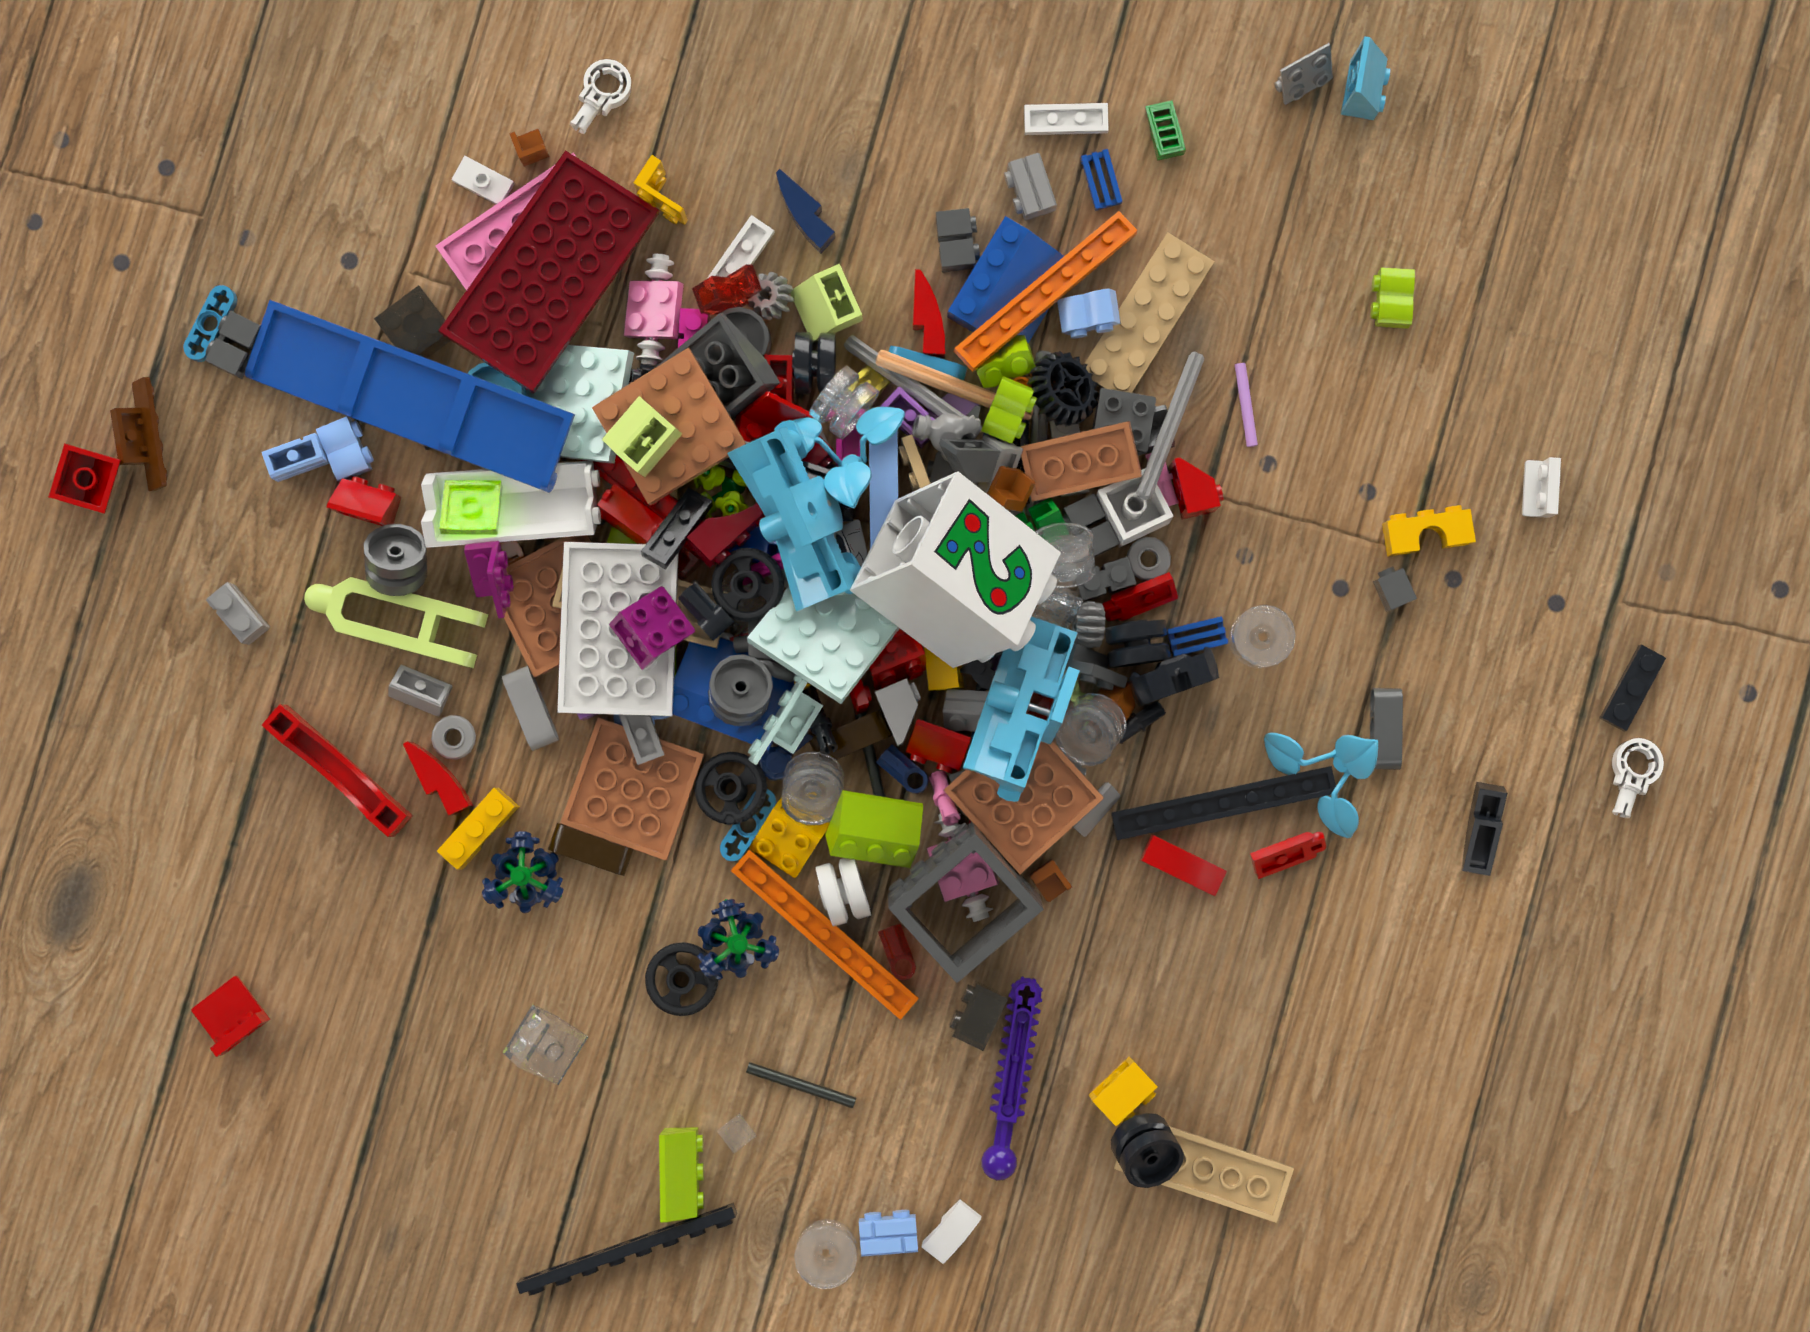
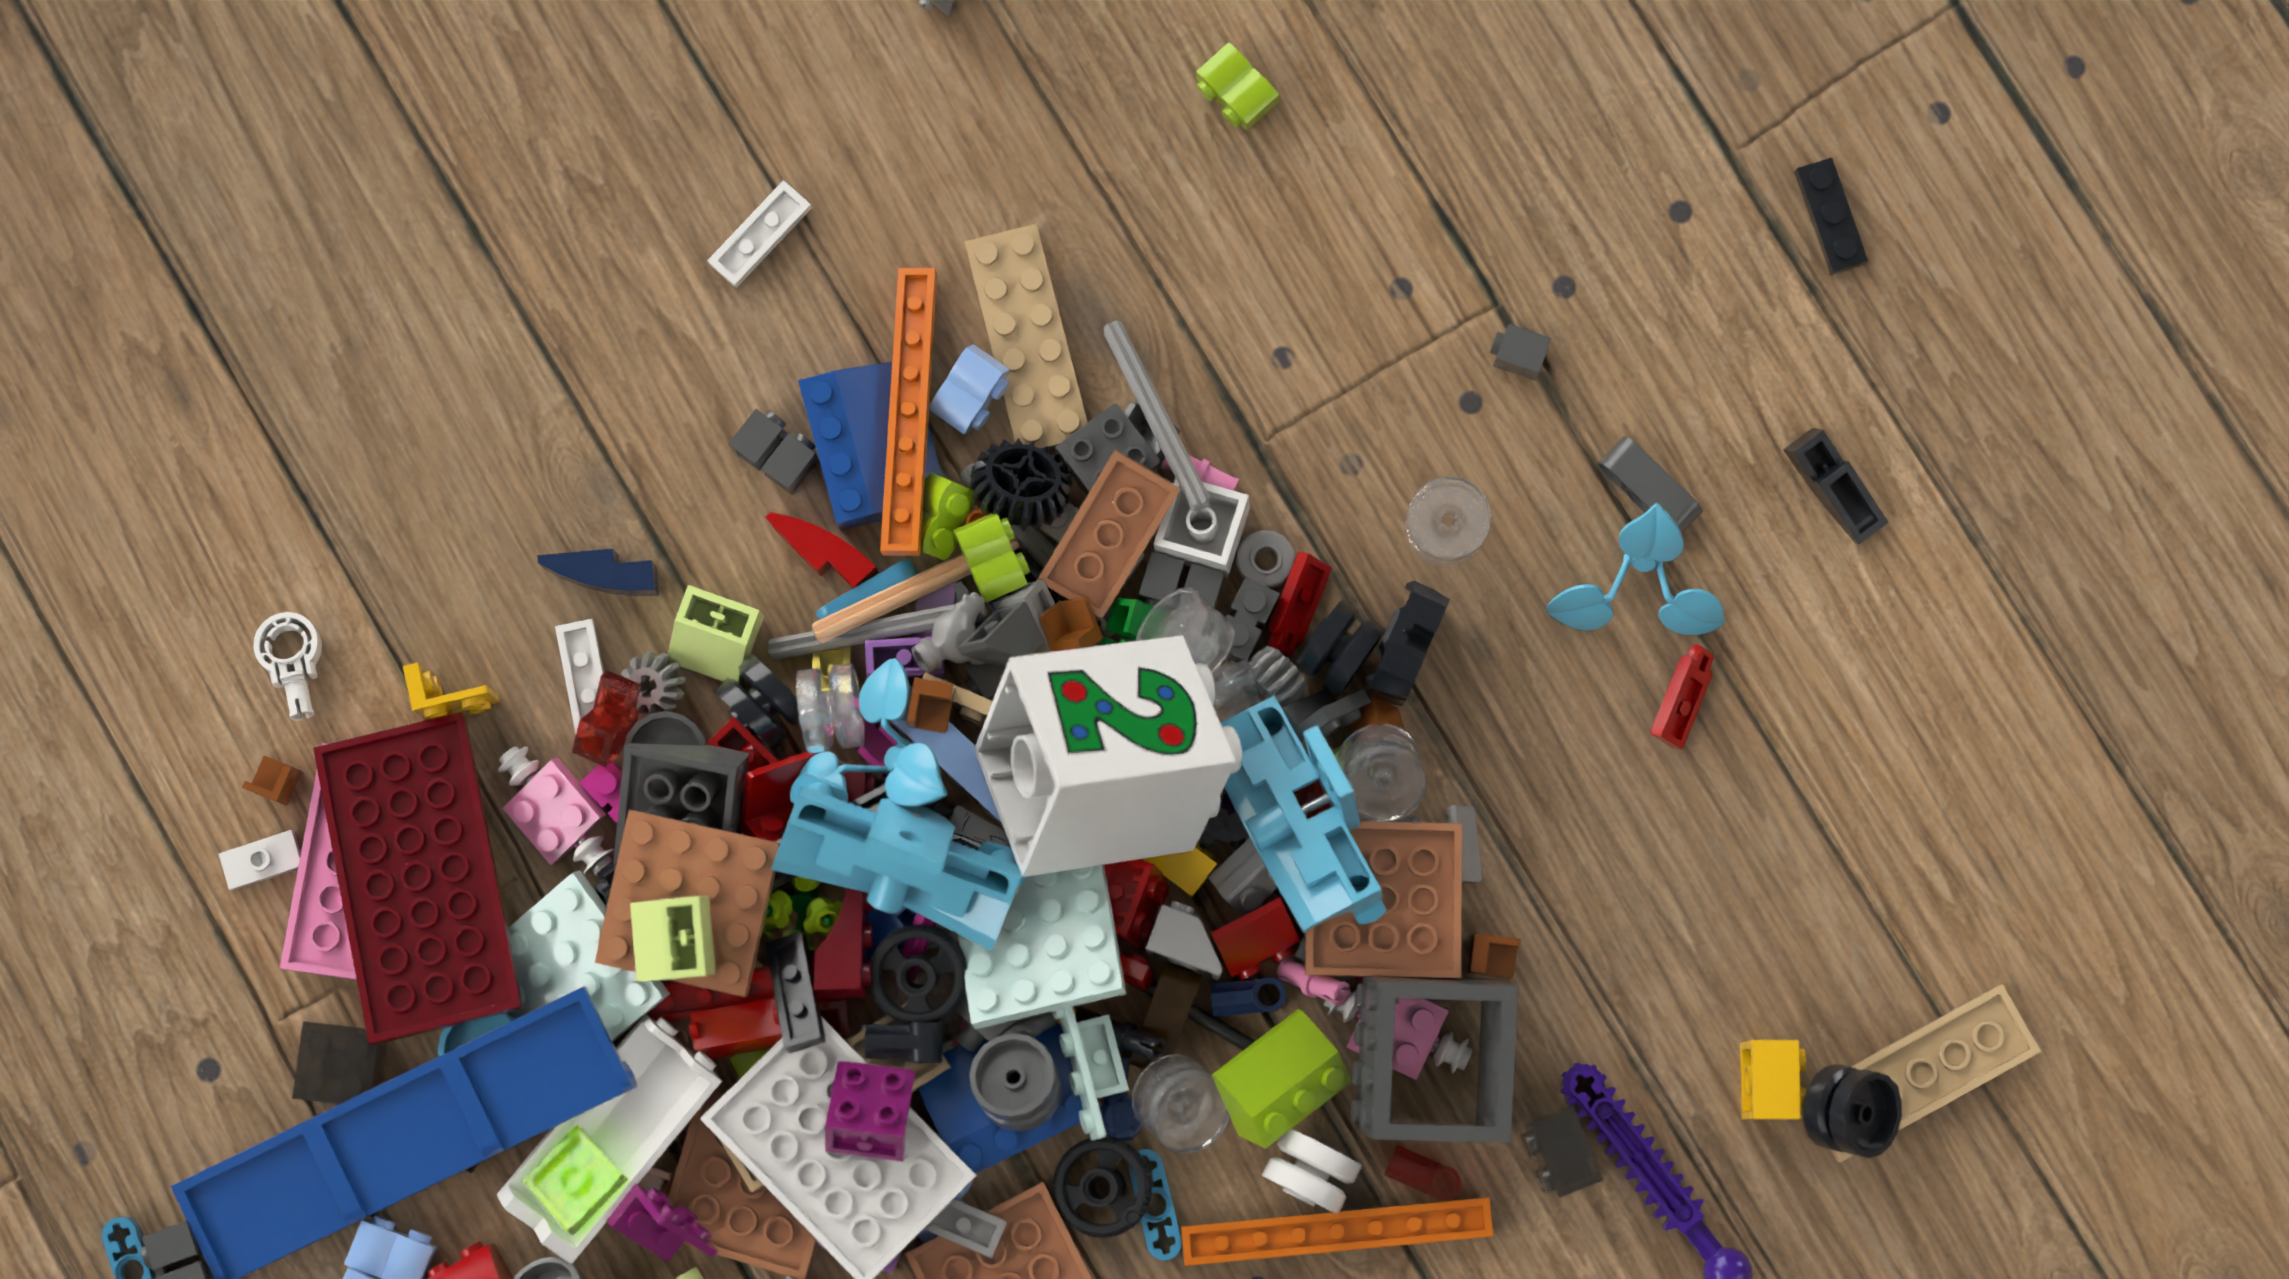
camera: 45 degrees left, 5 degrees down
yellow bracket [750,793,830,878] -> none
light grey brick [1004,153,1057,221] -> none
blue tile [1080,149,1123,211] -> none
black axle [1111,701,1166,744] -> none
black plate [1111,766,1336,840] -> none
red slope [1140,835,1227,896] -> none
slope [1145,100,1186,161] -> none
blue tile [1167,616,1228,657] -> none
red slope [1169,457,1224,520] -> none
lavender bar [1235,363,1258,447] -> none
yellow arch [1382,505,1476,557] -> none
white bracket [1522,457,1561,518] -> none
white pin [1612,738,1664,818] -> none
none -> dark orange panel [907,678,955,734]

